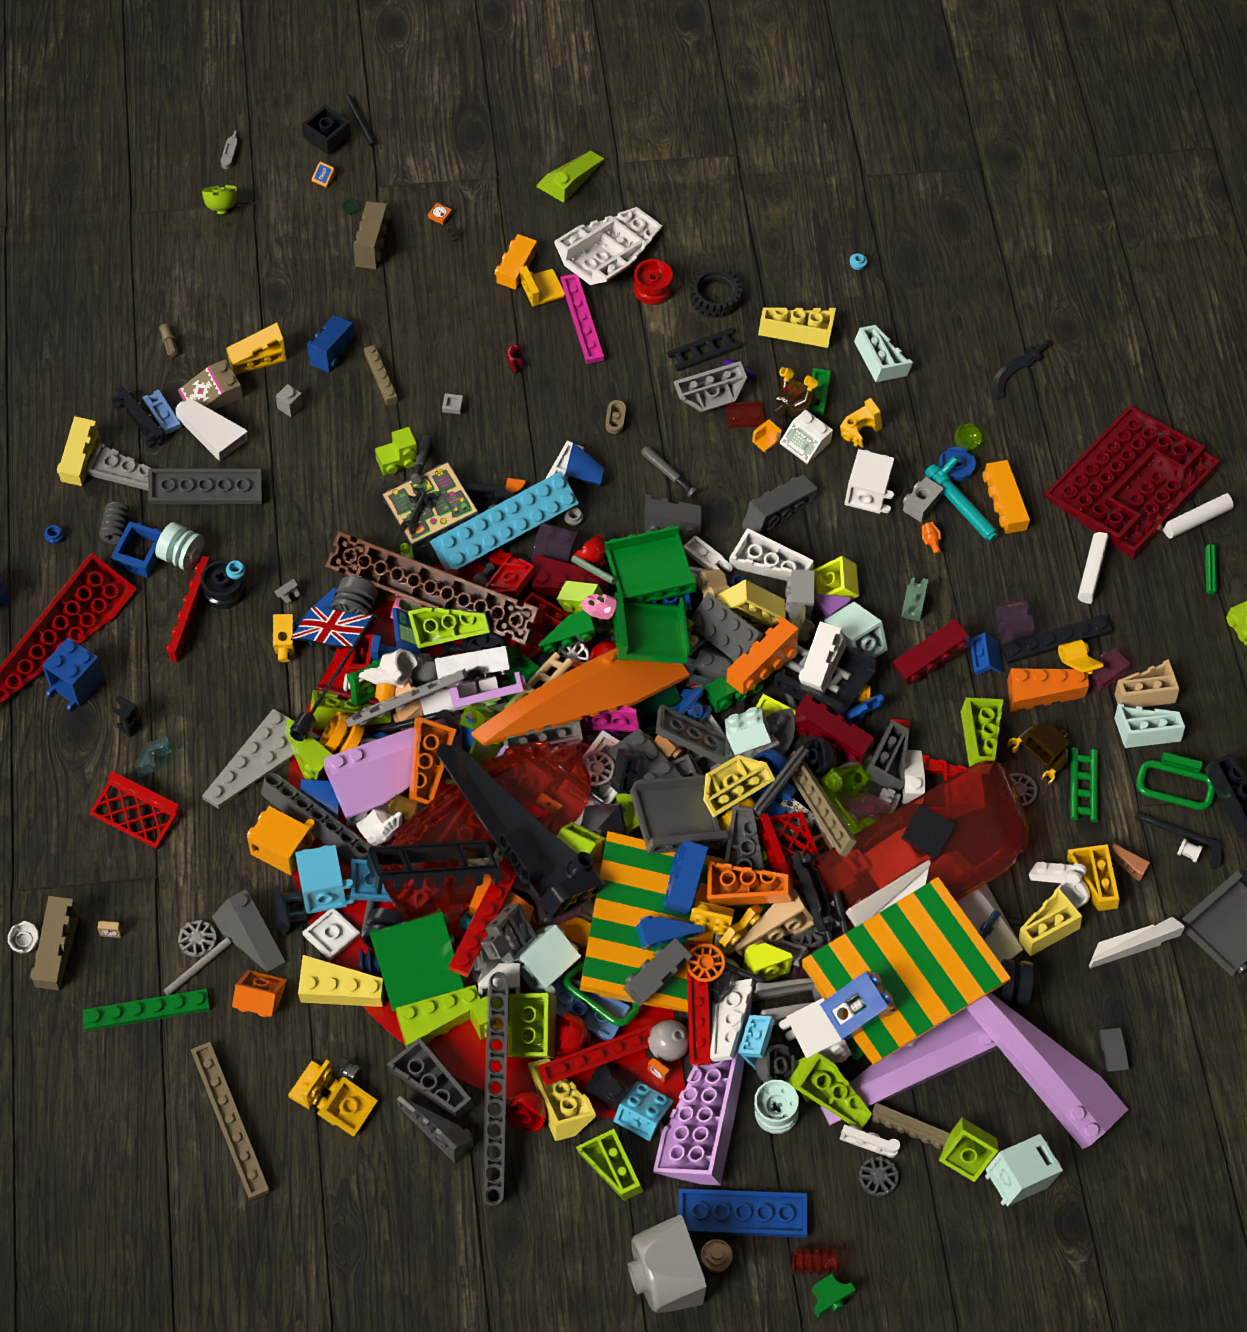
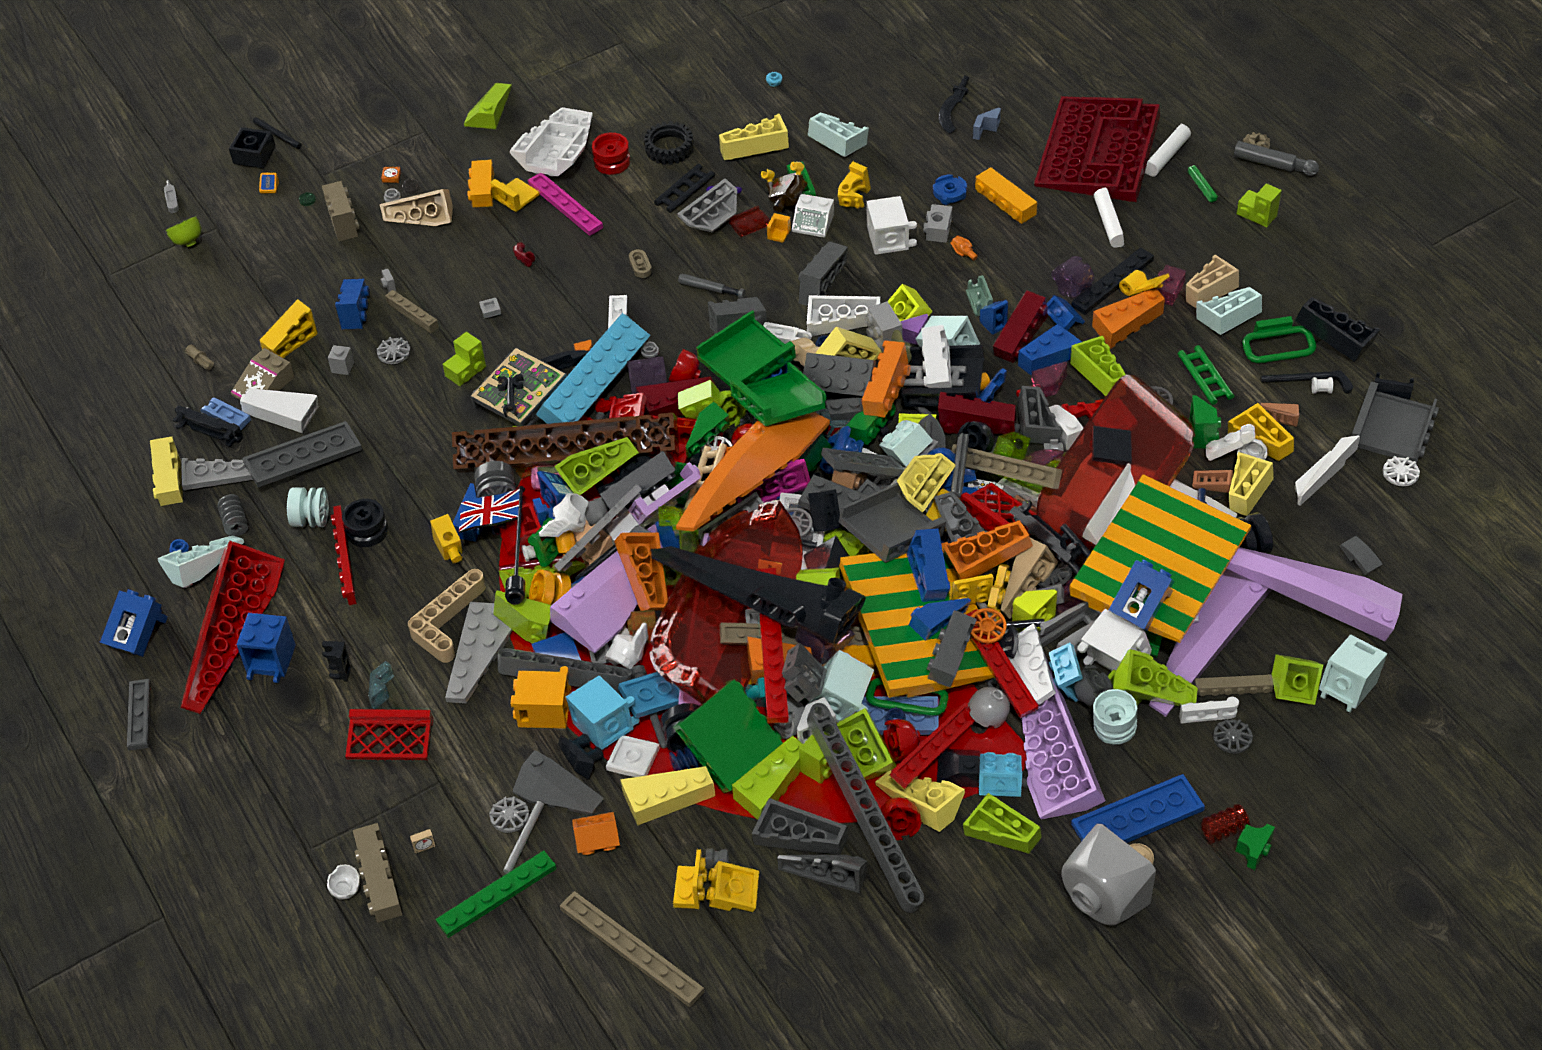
camera: 20 degrees left, 10 degrees down
blue window [111,521,162,578] -> none
medium azure plate [226,561,245,579] -> none
light grey tile [274,579,299,603] -> none
black window [367,840,501,894] -> none
dark grey piece [411,435,432,484] -> none
blue slope [565,443,604,486] -> none
sand green bar [571,555,617,585] -> none
bright pink rock [582,594,616,619] -> none
orange tile [648,1058,669,1082] -> none
teal cylinder [925,456,998,542] -> none
clear neon green hair [954,423,981,451] -> none
dark brown torso [1008,724,1069,785] -> none
none -> light aqua wedge [158,535,244,588]
none -> light grey wheel [377,337,411,364]
none -> tan wedge [380,189,453,226]
none -> light grey plate [381,269,396,292]
none -> light grey plate [384,188,401,203]
none -> tan beam [408,569,486,663]
none -> sand blue slope [973,108,1001,140]
none -> blue slope [980,300,1008,335]
none -> blue wedge [1018,324,1082,375]
none -> clear pink slope [1031,362,1067,397]
none -> green slope [1189,395,1221,448]
none -> nougat slope [1192,470,1234,493]
none -> white wheel [1383,456,1420,486]

